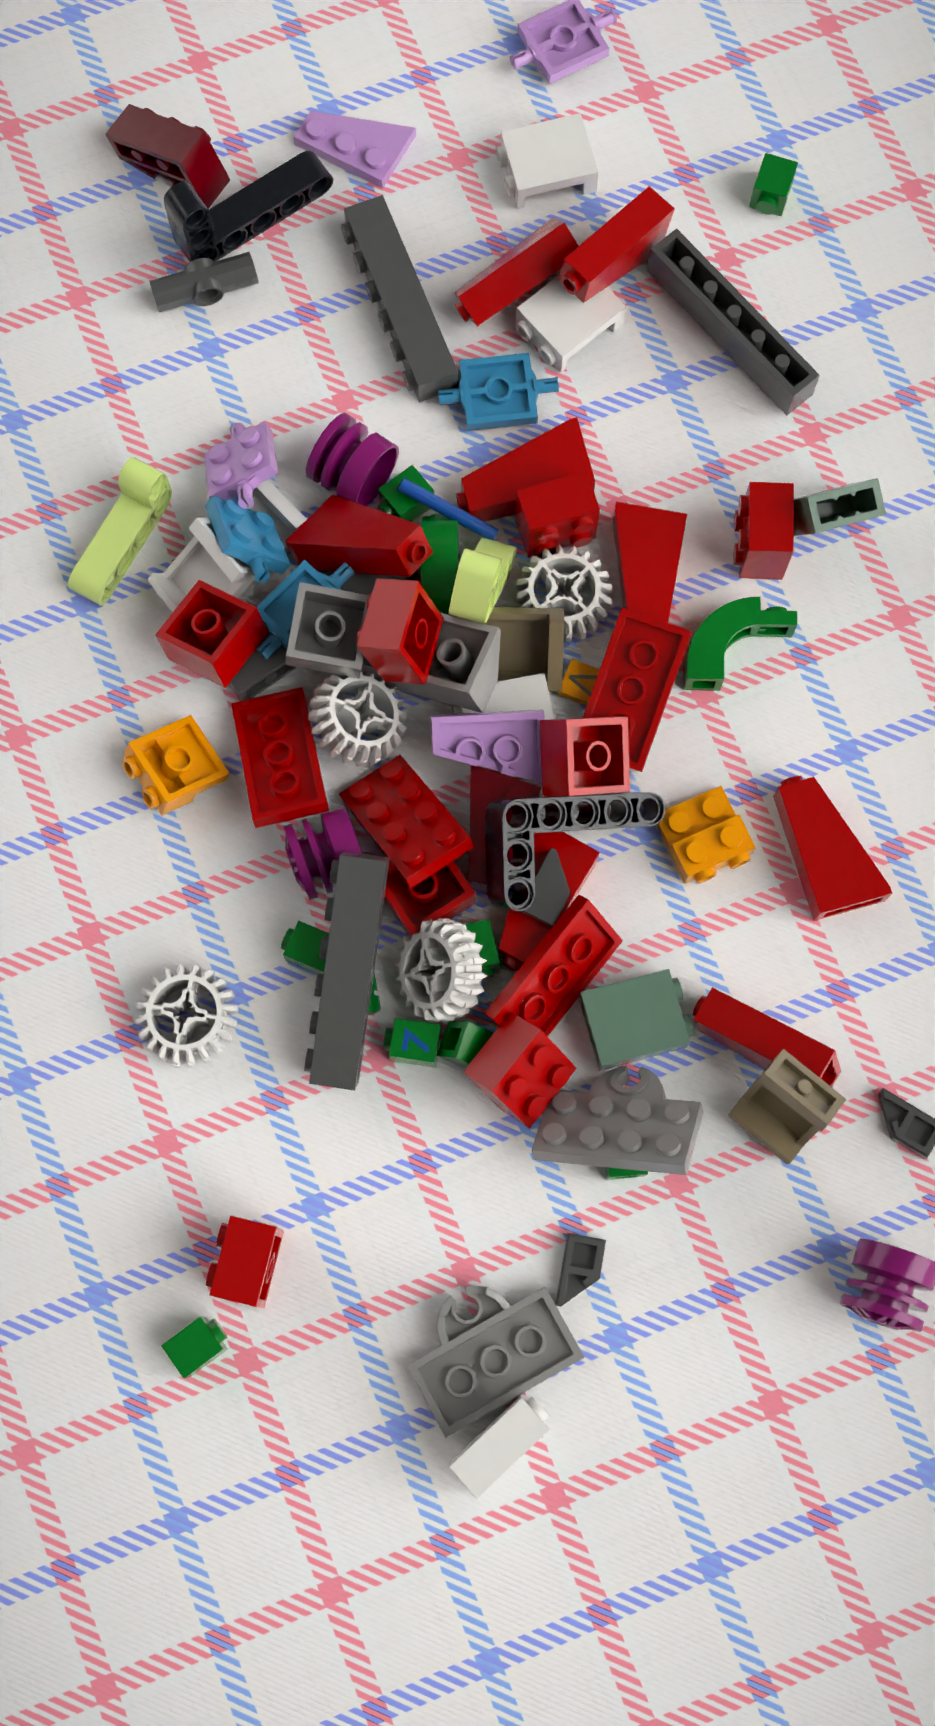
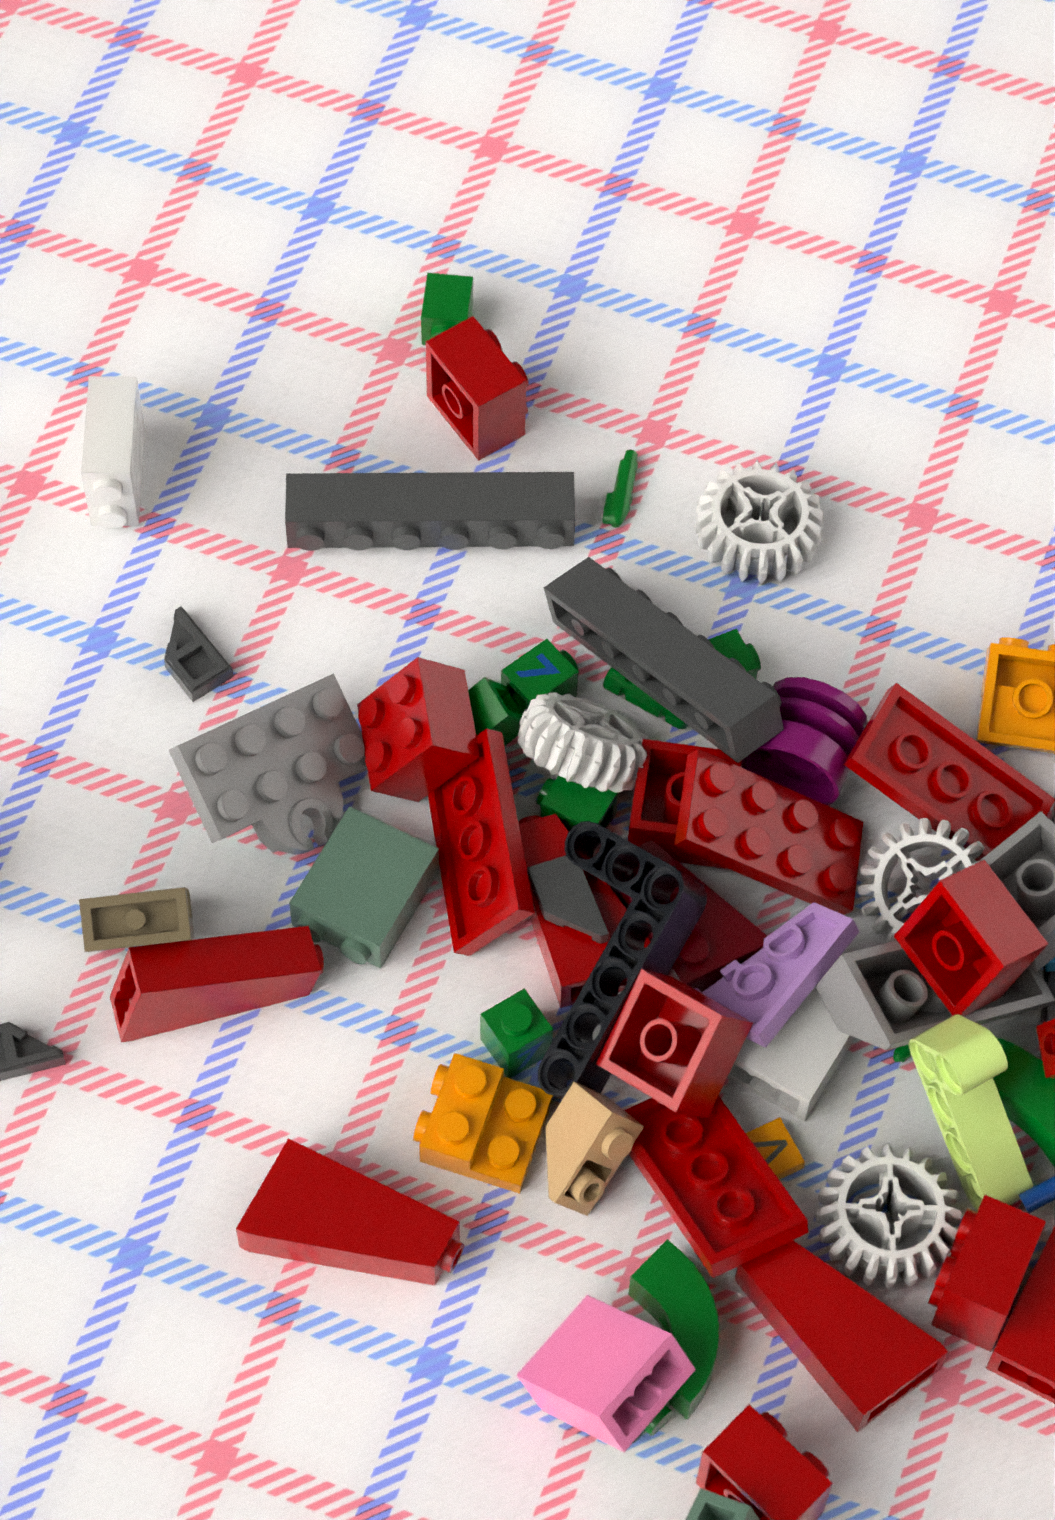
camera: 130 degrees right, 15 degrees down
light grey plate [407,1286,584,1438] -> none
dark tan panel [486,607,564,691] -> none
none -> dark grey brick [285,472,575,551]
none -> green brick [480,988,553,1078]
none -> bright pink brick [516,1295,696,1453]
none -> tan slope [546,1082,644,1216]
none -> green piece [602,449,638,528]

